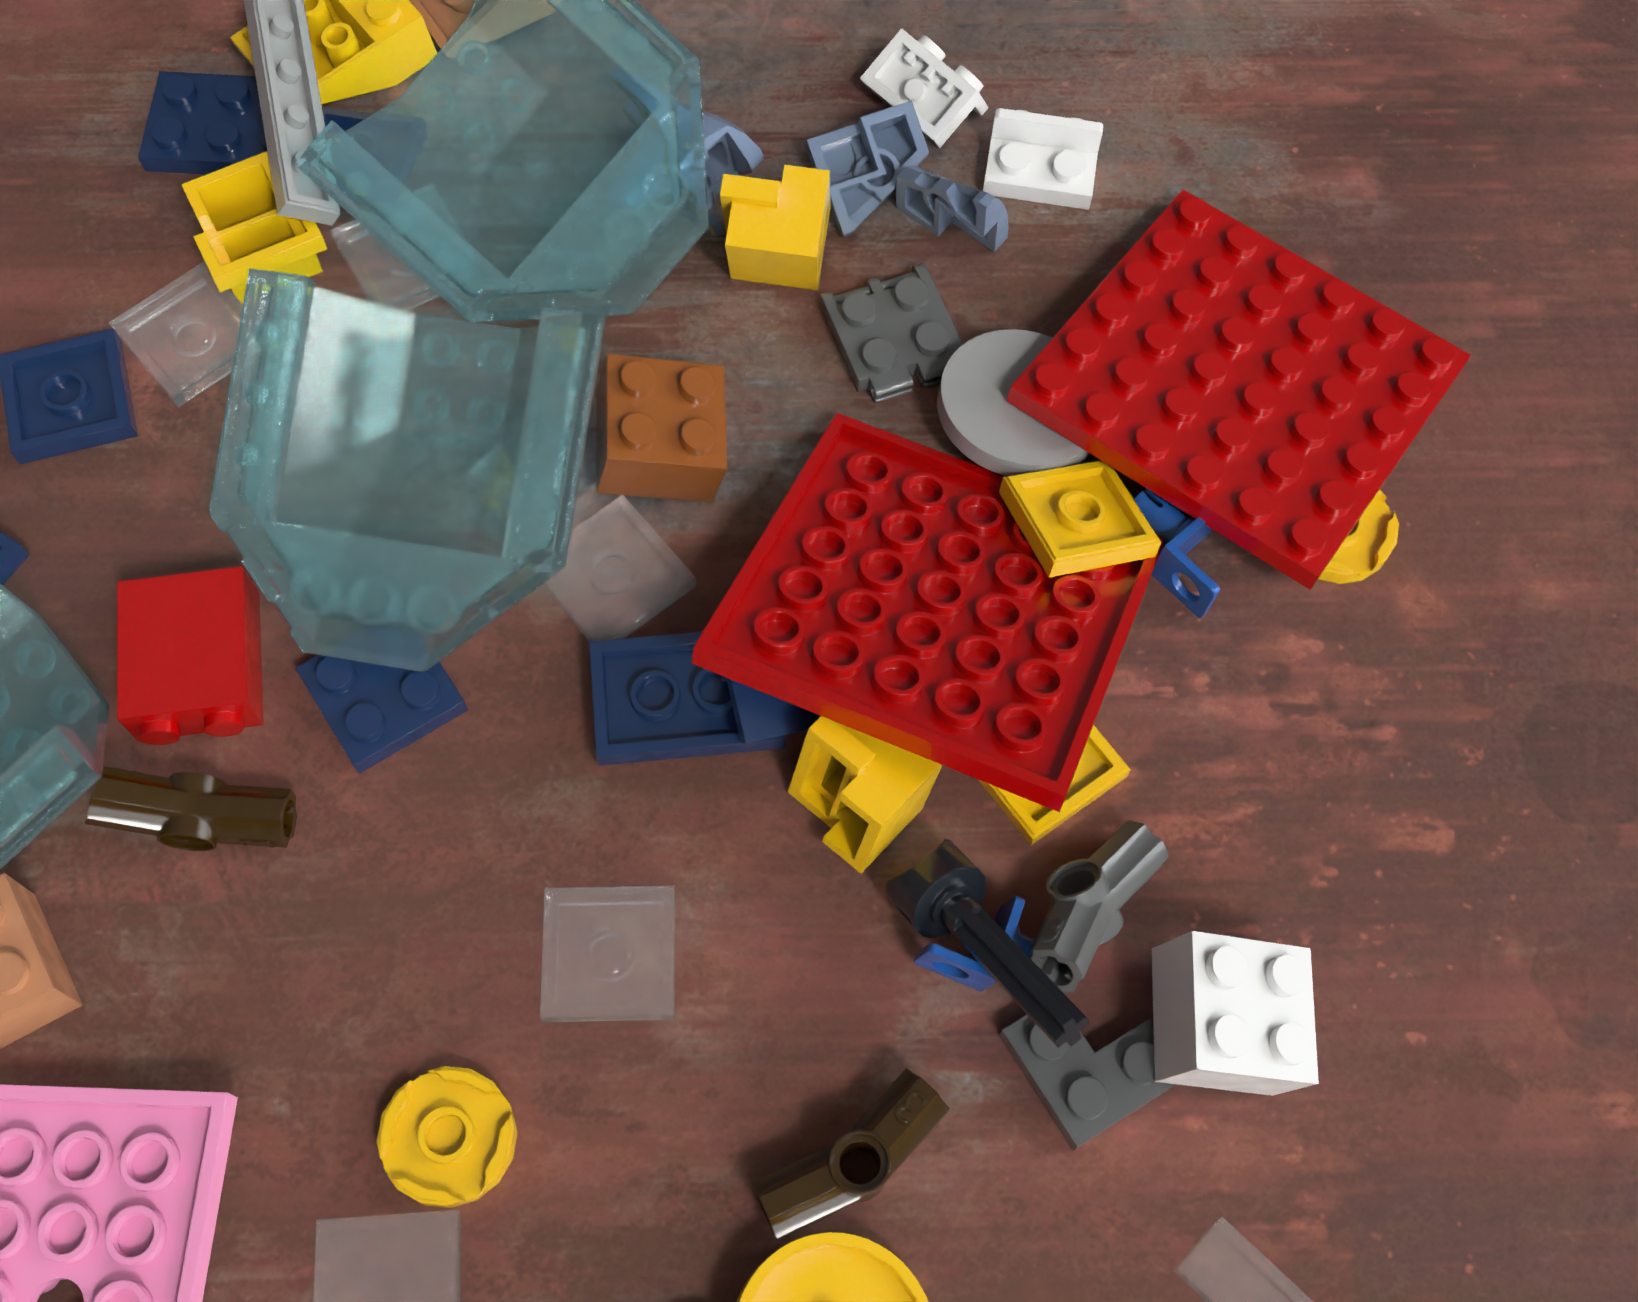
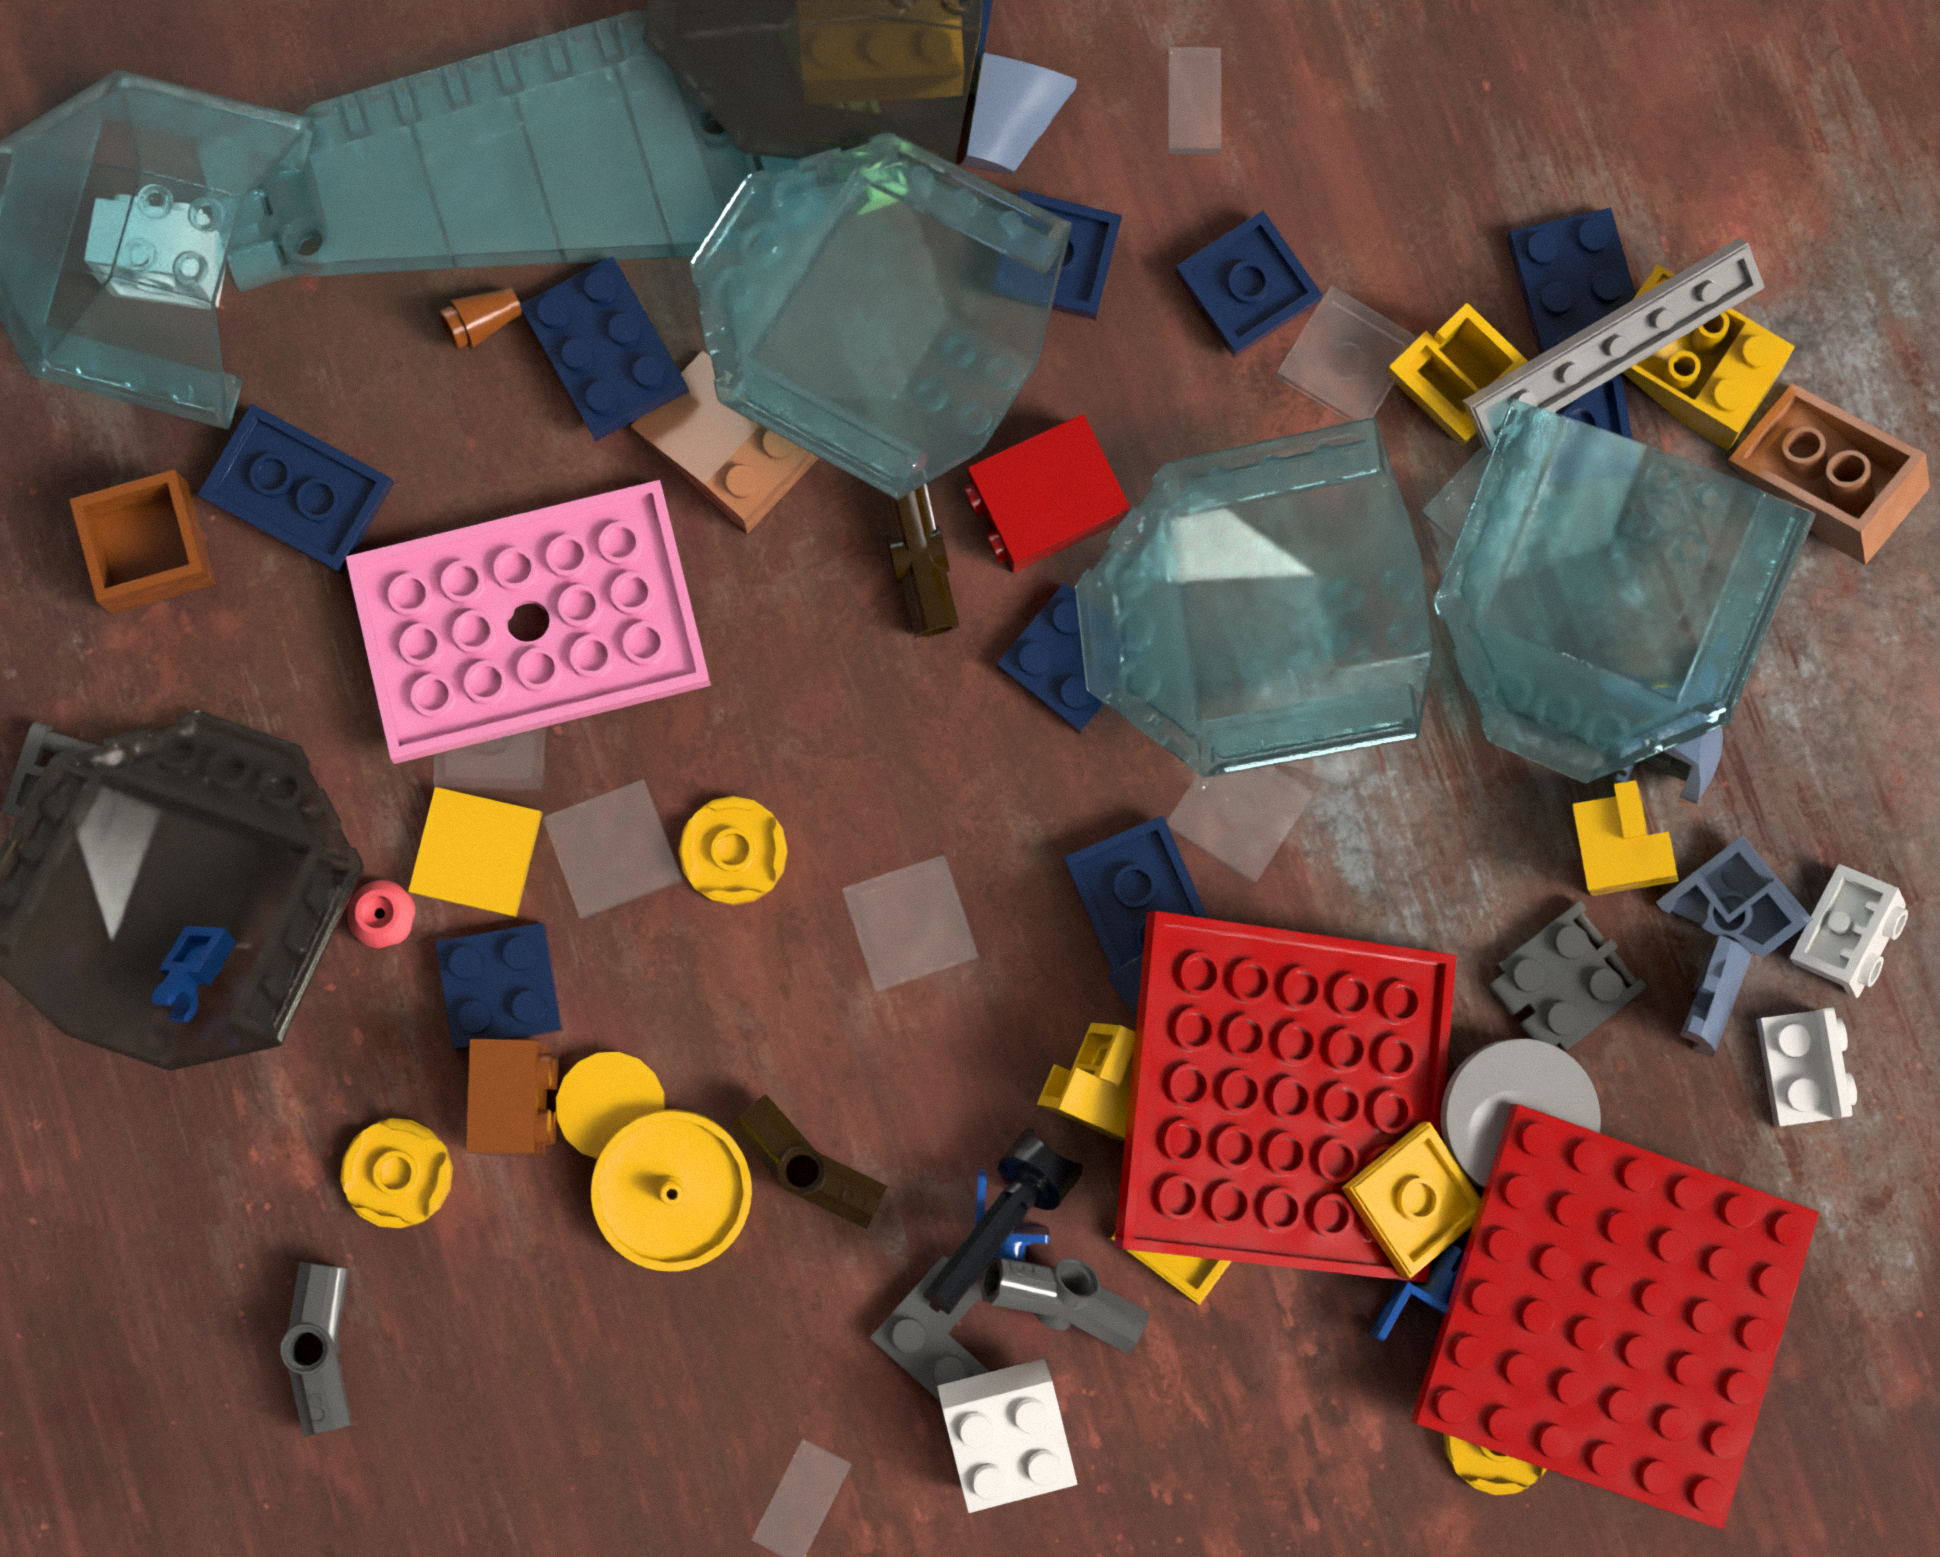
camera: 70 degrees right, 15 degrees up
dark orange piece [596,354,727,503] -> none

